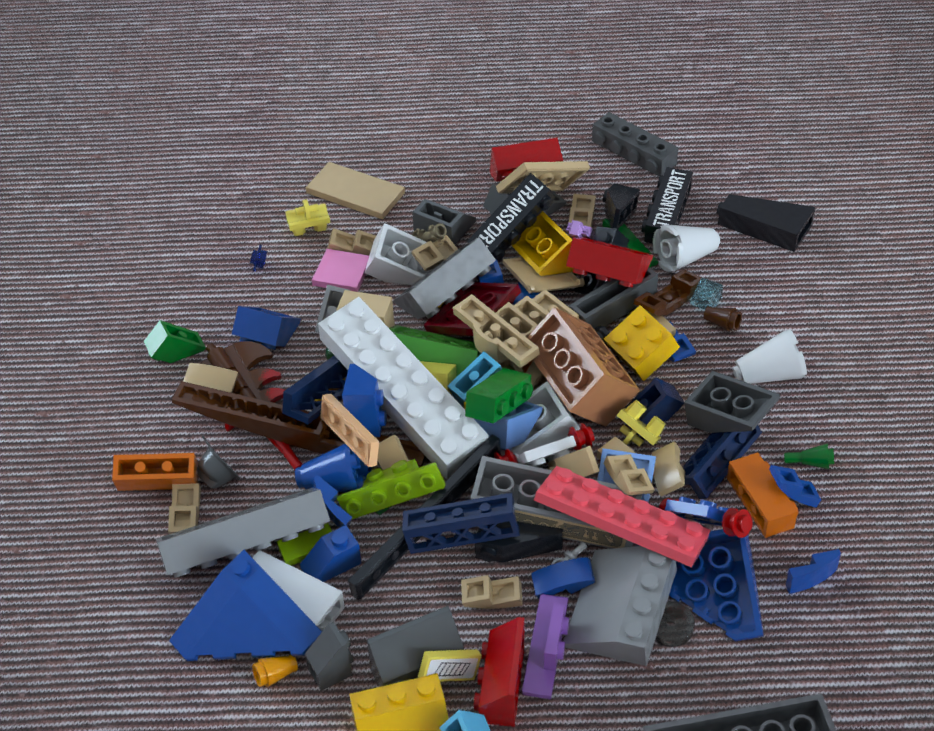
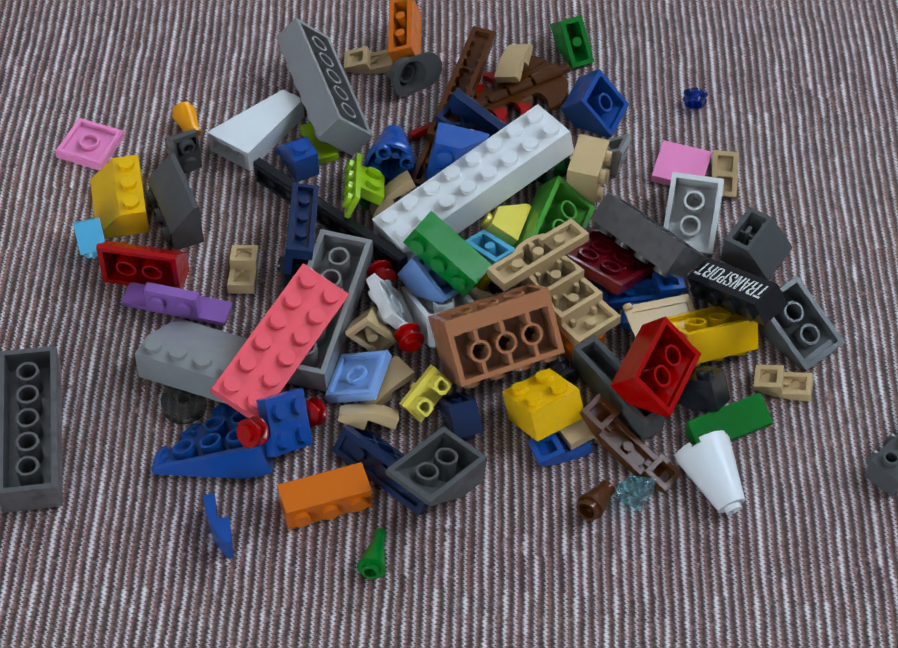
camera: 90 degrees right, 5 degrees up
blue slope [169,550,322,661] -> none
light yellow hips [285,199,330,236] -> none
tan tile [306,162,405,220] -> none
blue slope [313,475,352,528] -> none
light nougat tile [320,394,379,467] -> none
tan slope [411,235,458,271] -> none
dark tan bar [412,223,447,243] -> none
tile [418,649,482,682] -> none
red slope [489,138,563,182] -> none
tan tile [496,161,590,194] -> none
blue slope [531,557,595,599] -> none
lavender hinge [566,220,595,239] -> none
black slope [603,183,640,229] -> none
tan slope [604,454,654,496] -> none
black brick [641,167,693,244] -> none
black slope [716,194,815,252] -> none
white cone [732,329,807,384] -> none
blue slope [769,465,821,508] -> none

